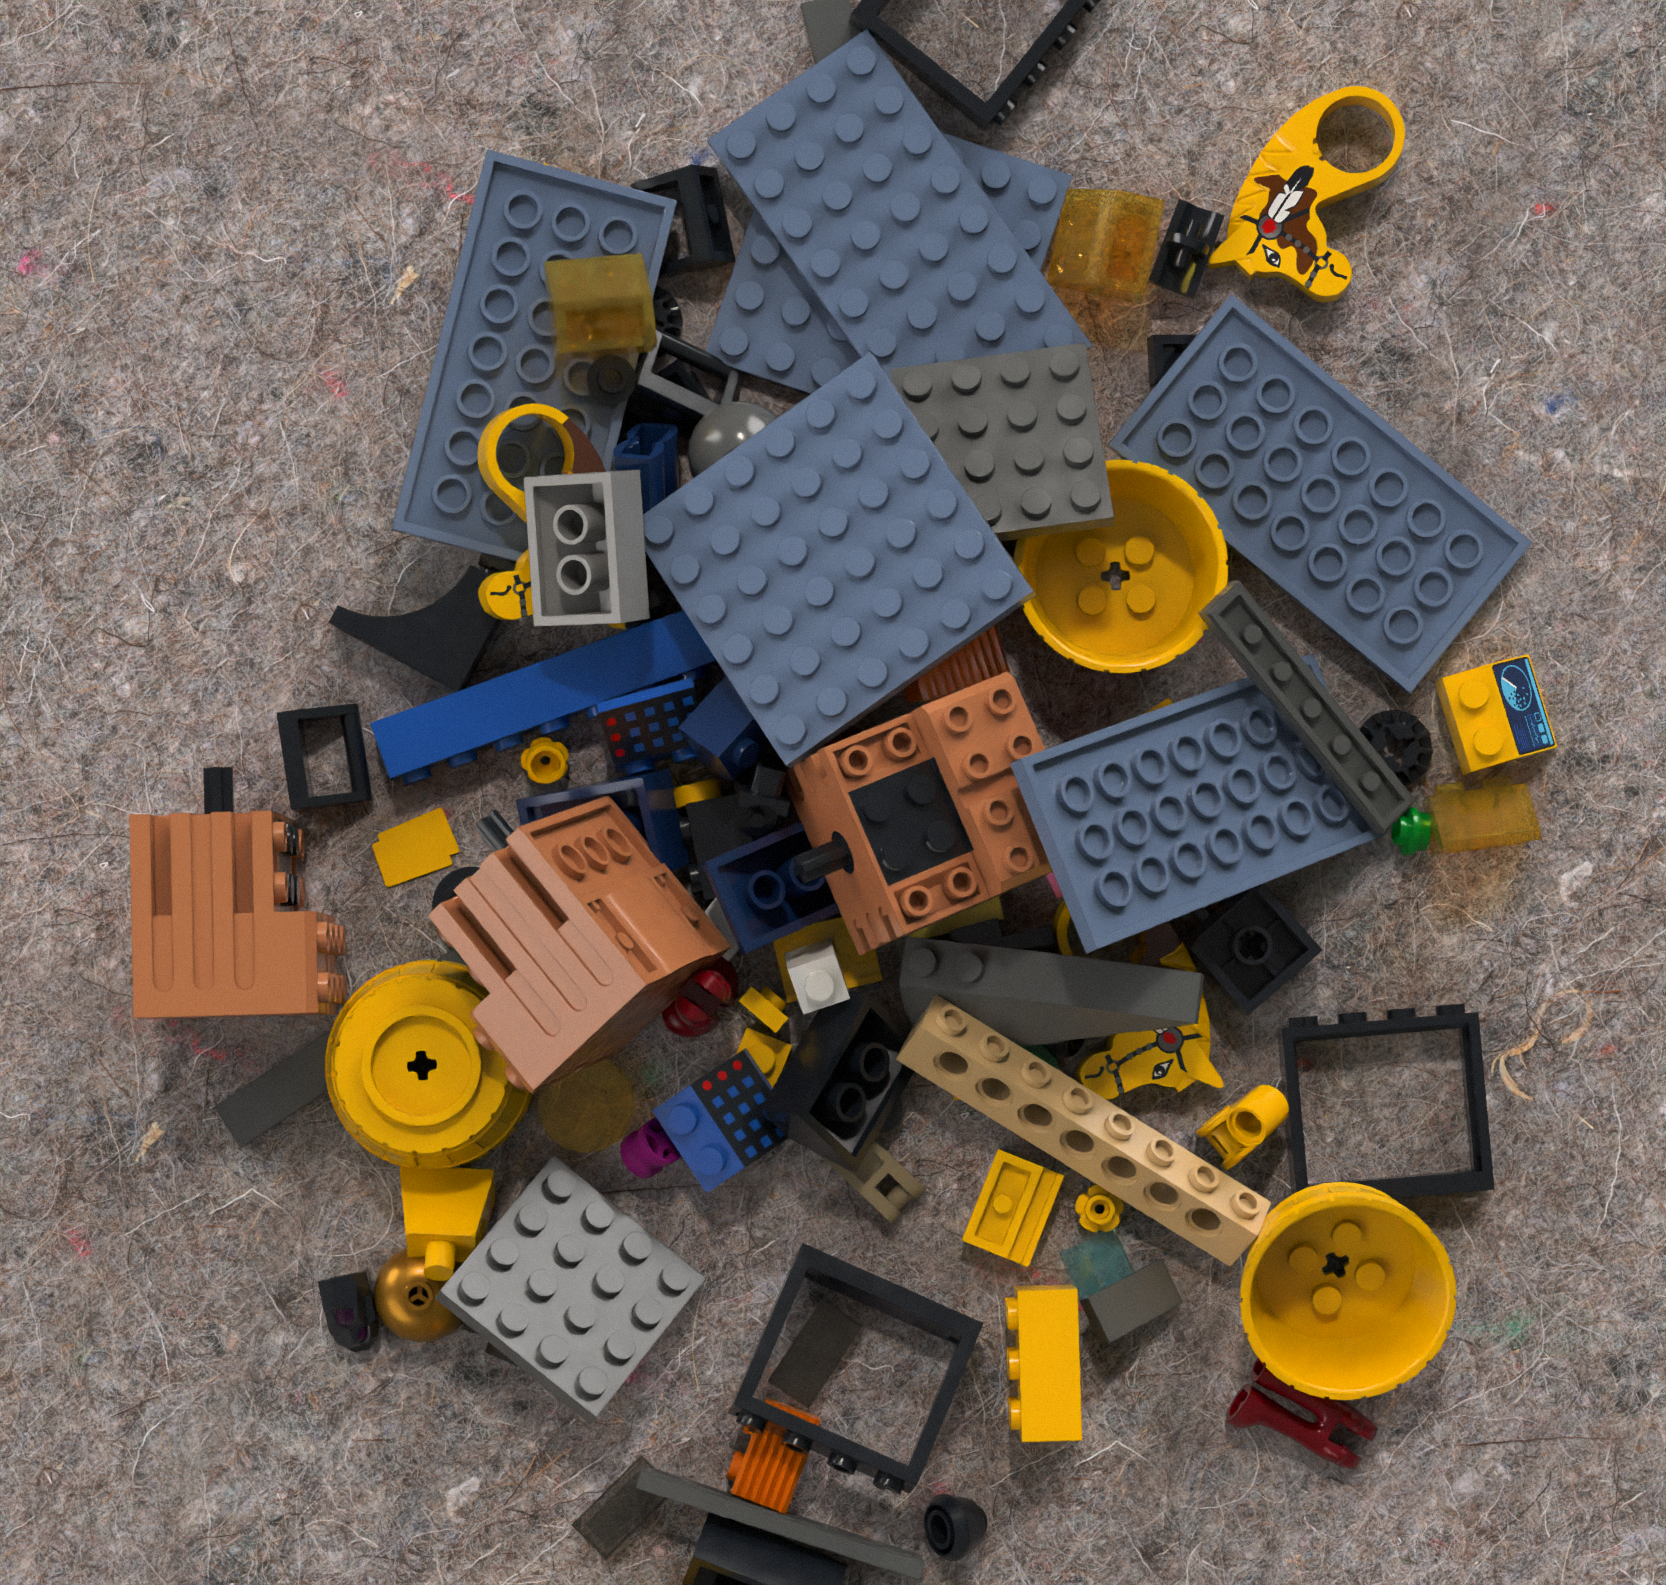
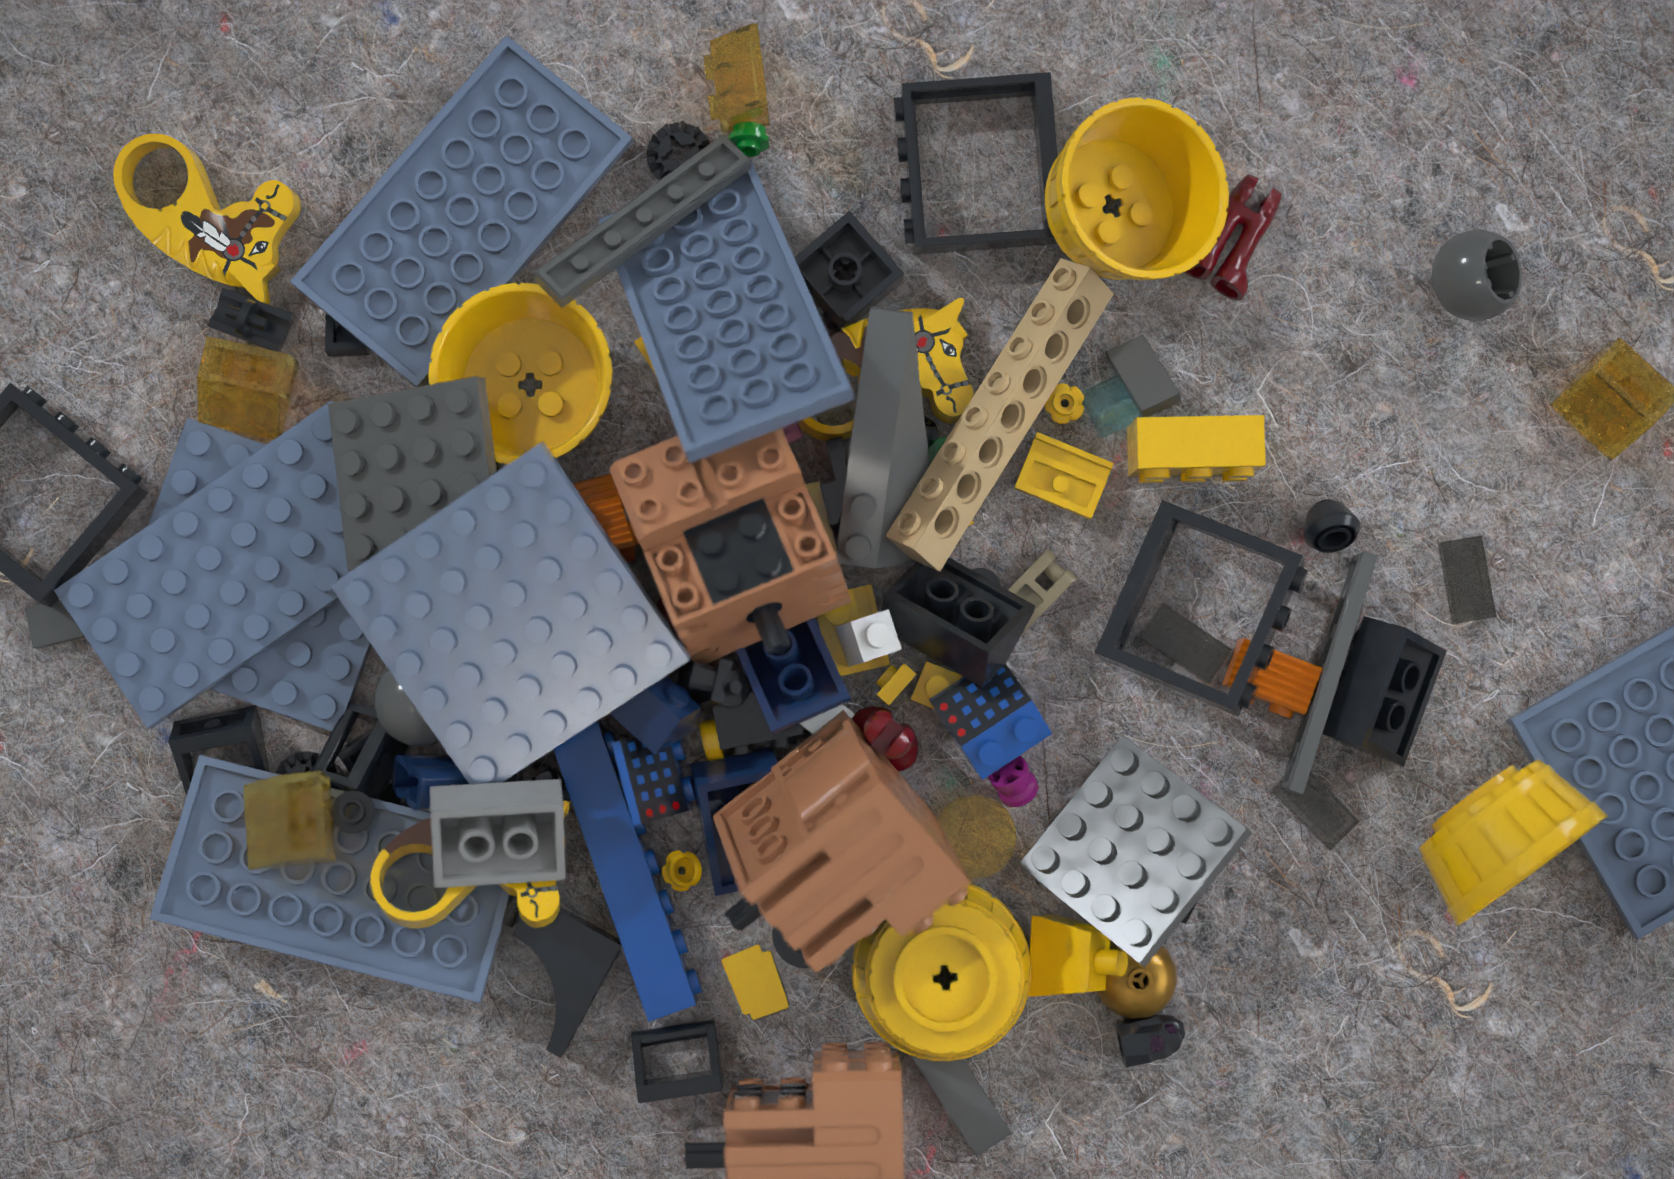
camera: 90 degrees left, 0 degrees up
yellow piece [1195,1085,1289,1170] -> none
yellow slope [1434,654,1557,775] -> none

